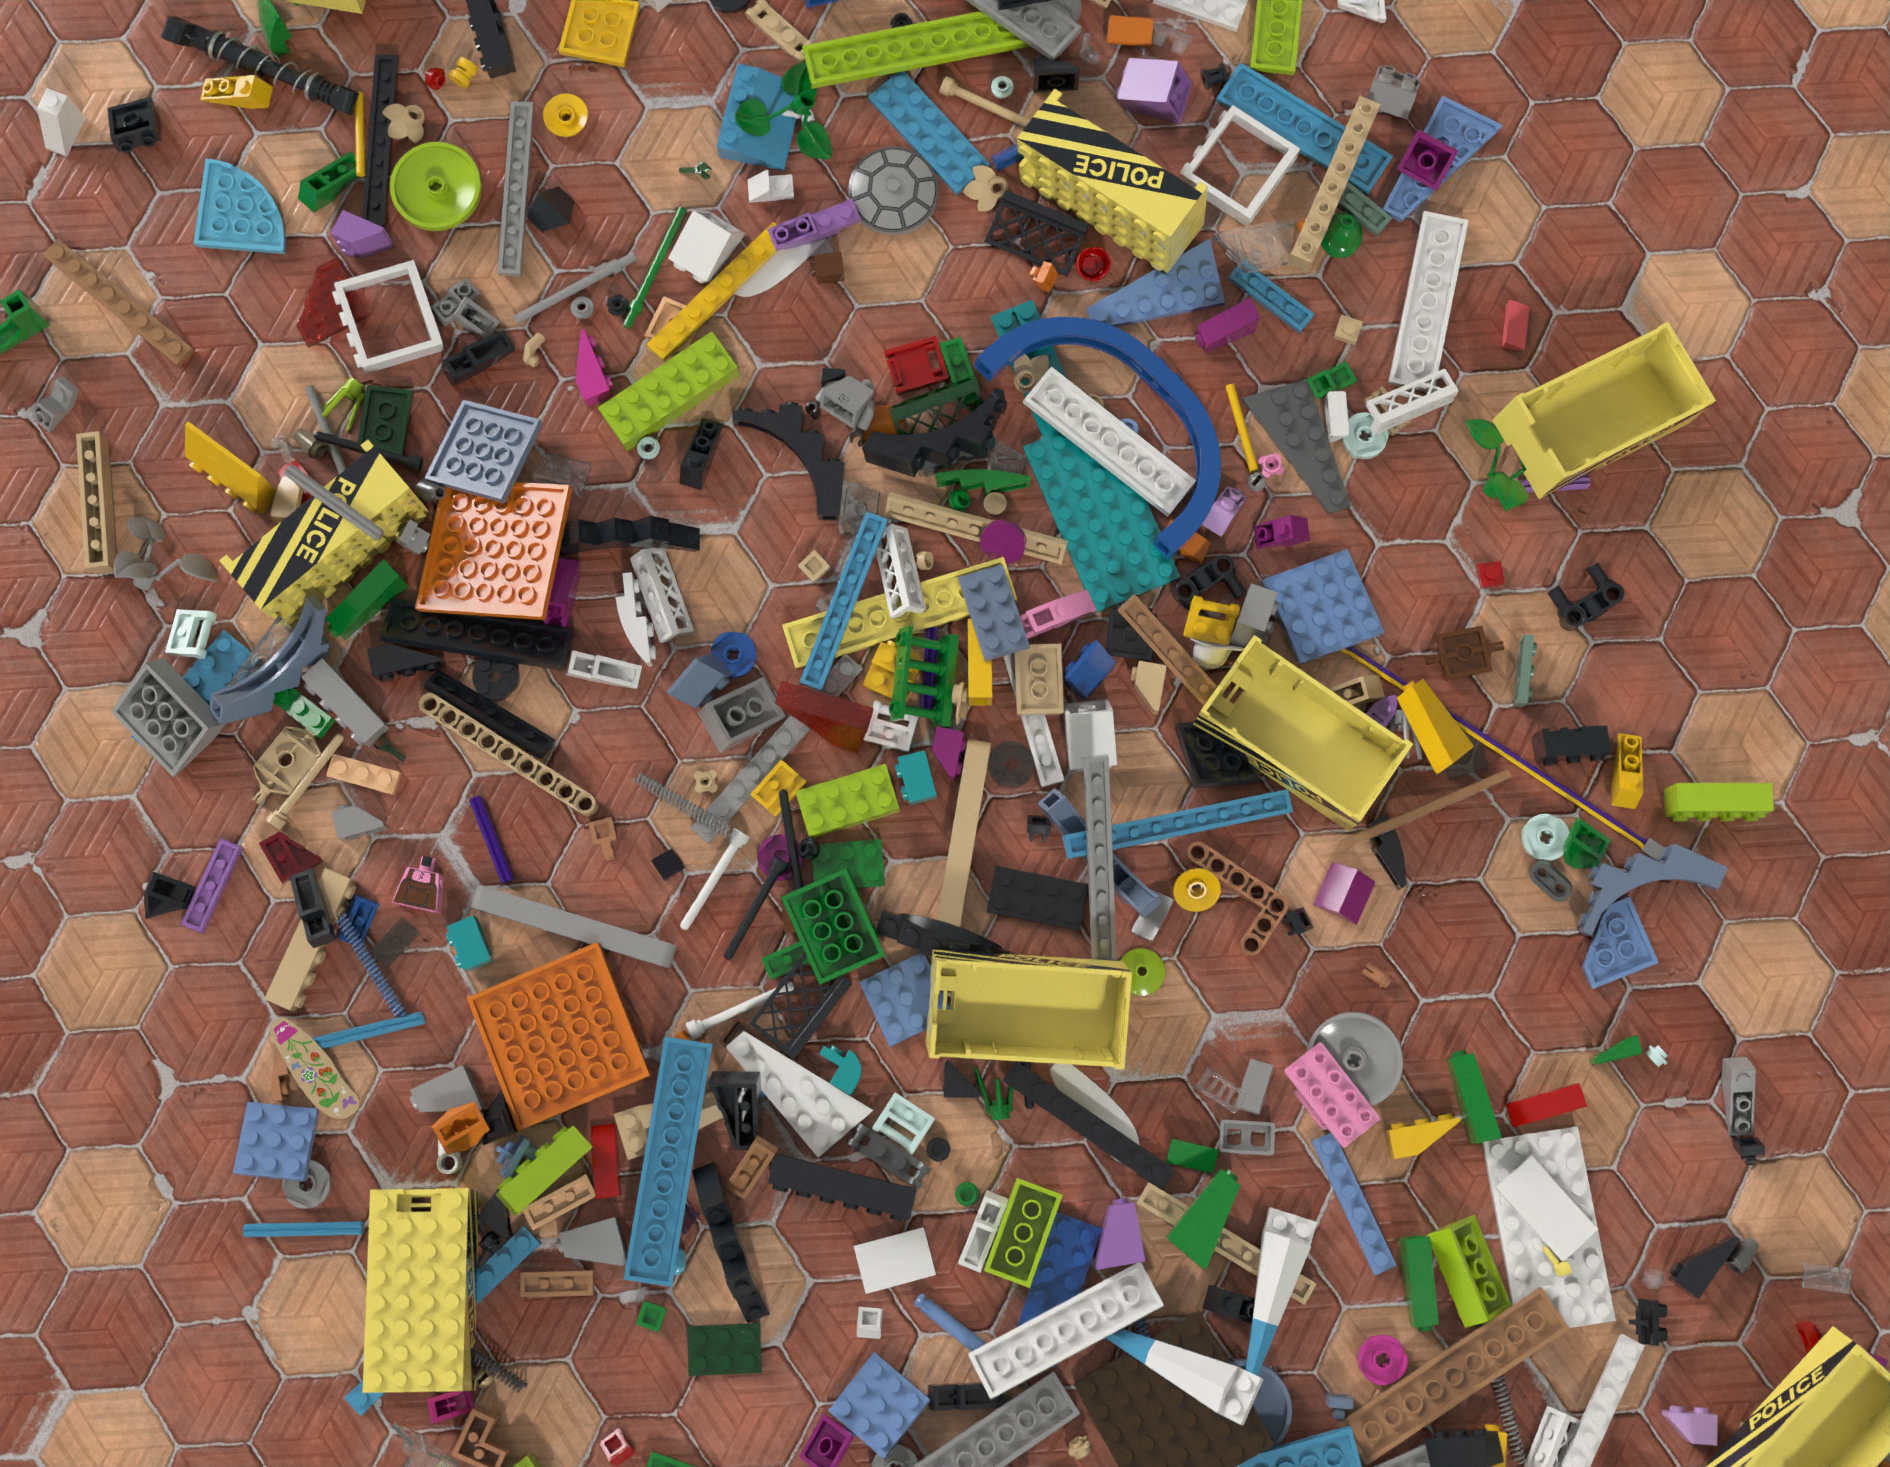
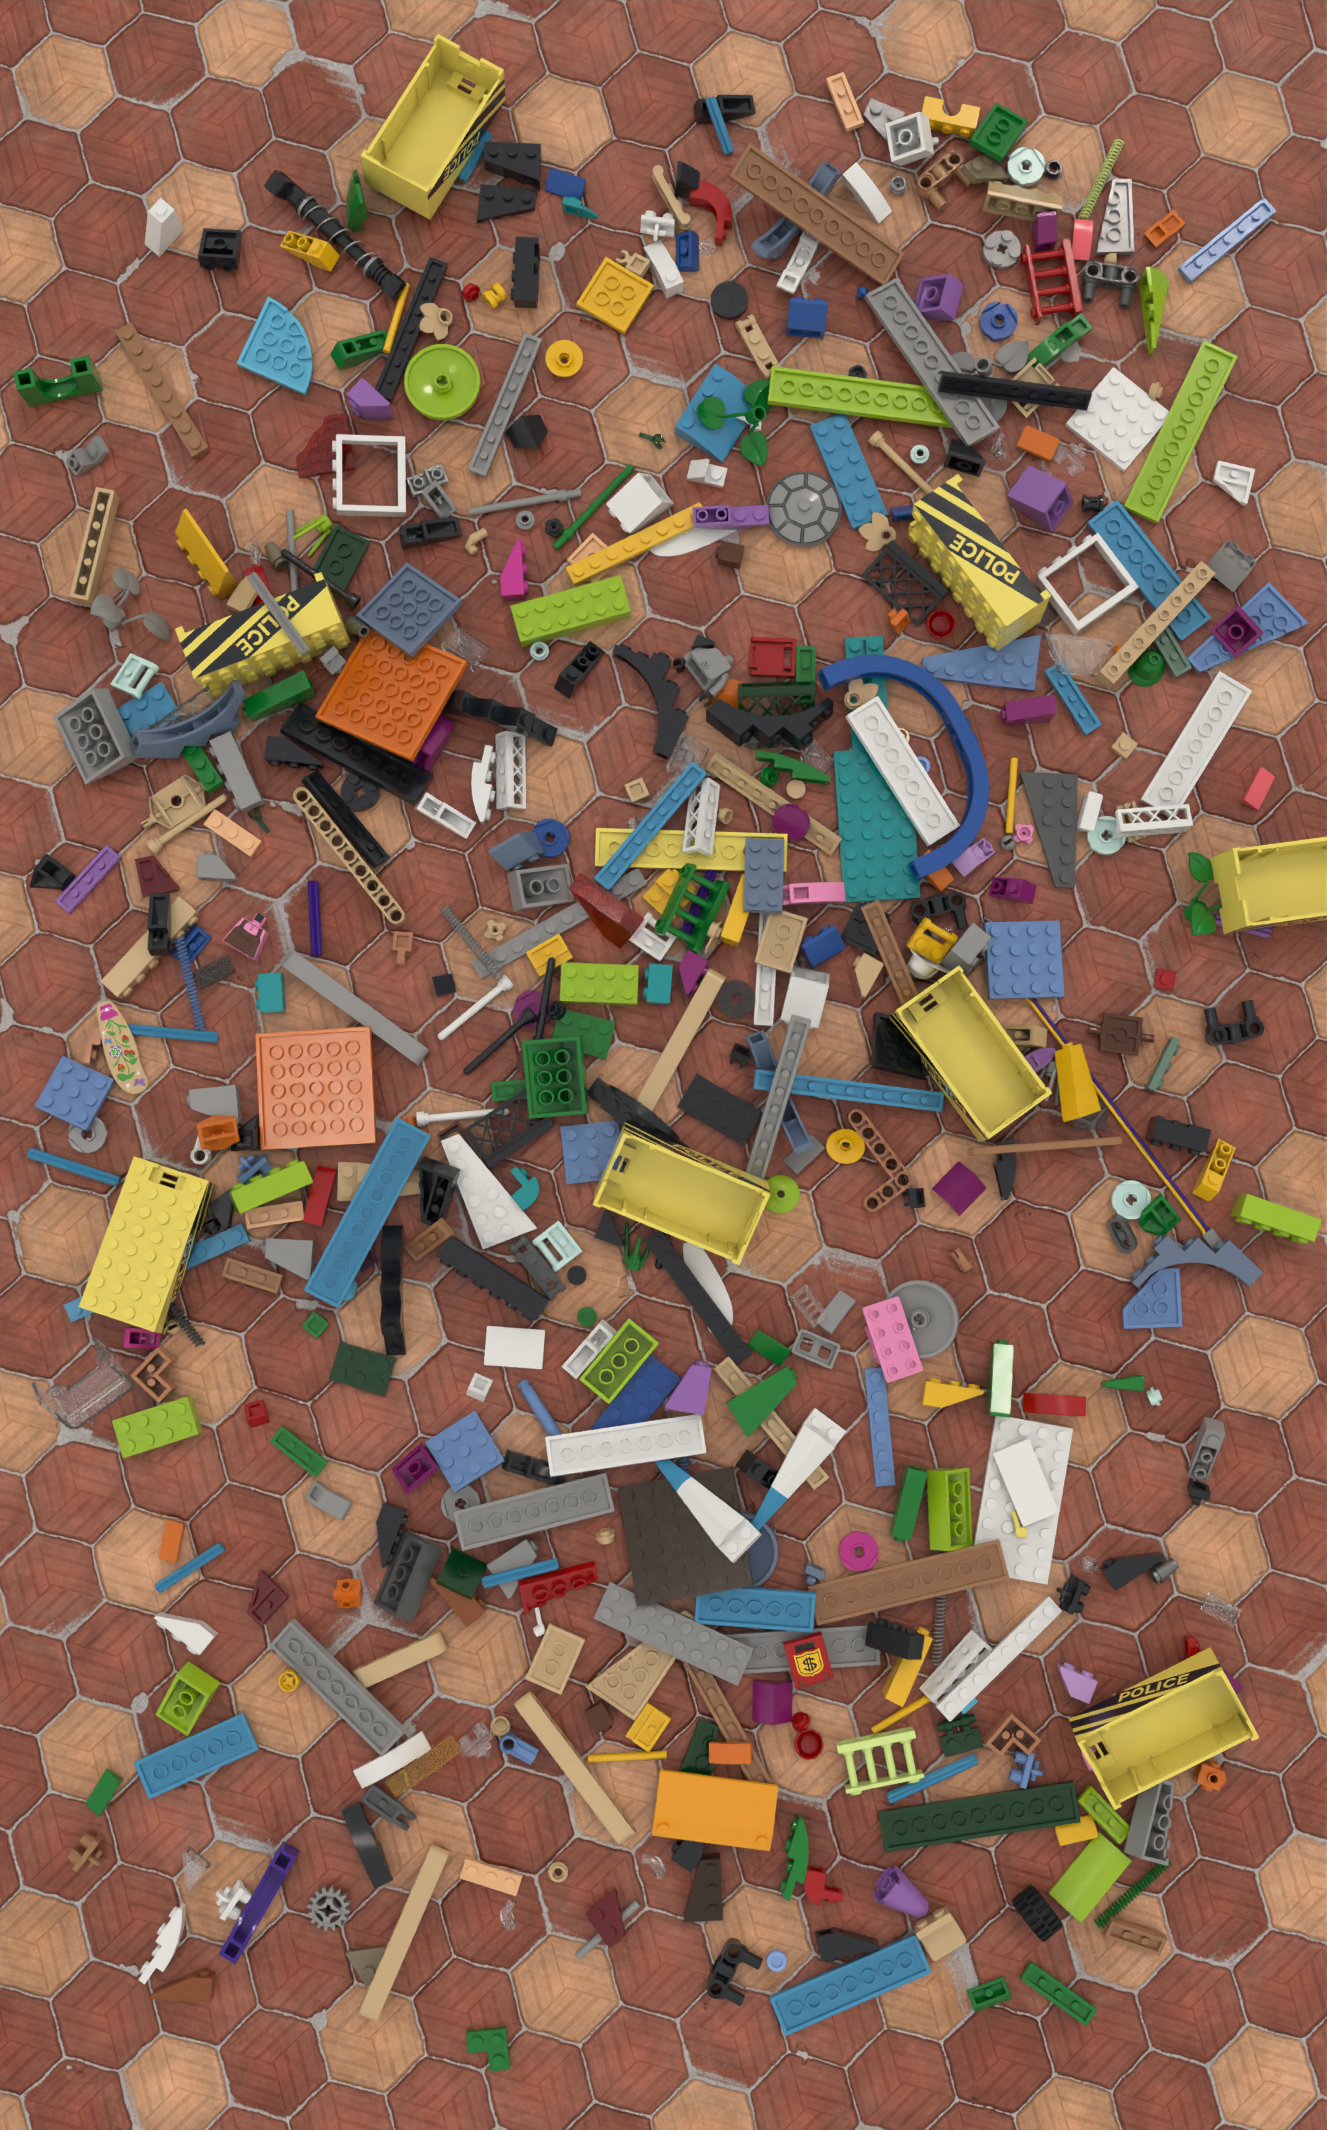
camera: 15 degrees right, 5 degrees up
green slope [1306,361,1357,400] -> none

